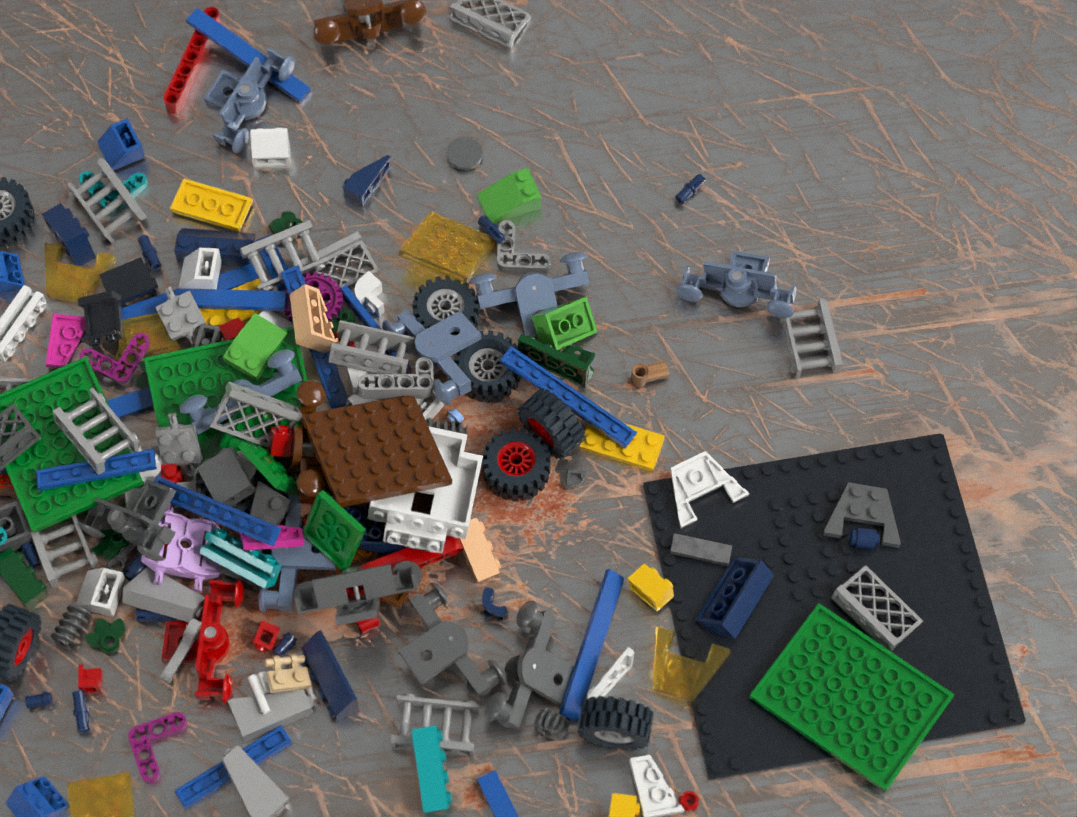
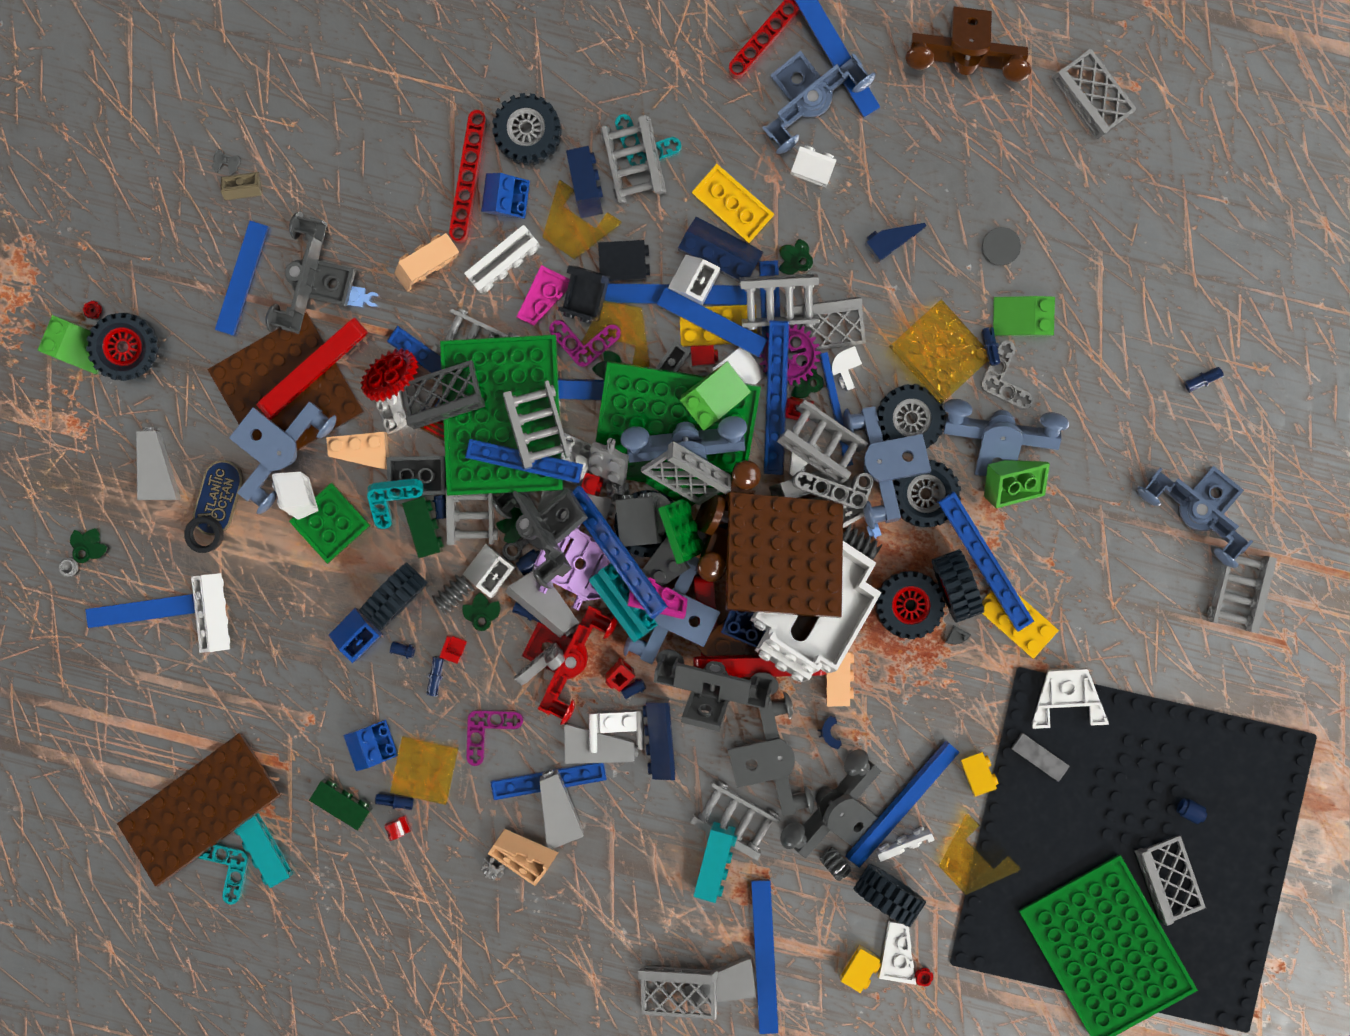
camera: 30 degrees right, 25 degrees up
blue slope [97,118,145,170] -> none
dark blue pin [137,235,162,271] -> none
light grey plate [156,287,206,346] -> none
tan plate [264,654,311,693] -> none
red brick [268,425,293,457] -> none
light nougat wedge [290,284,340,354] -> none
green plate [302,491,366,571] -> none
dark green plate [518,334,595,388] -> none
medium nougat piece [630,361,669,387] -> none
dark blue slope [695,557,774,639] -> none
dark grey wing [823,482,901,548] -> none

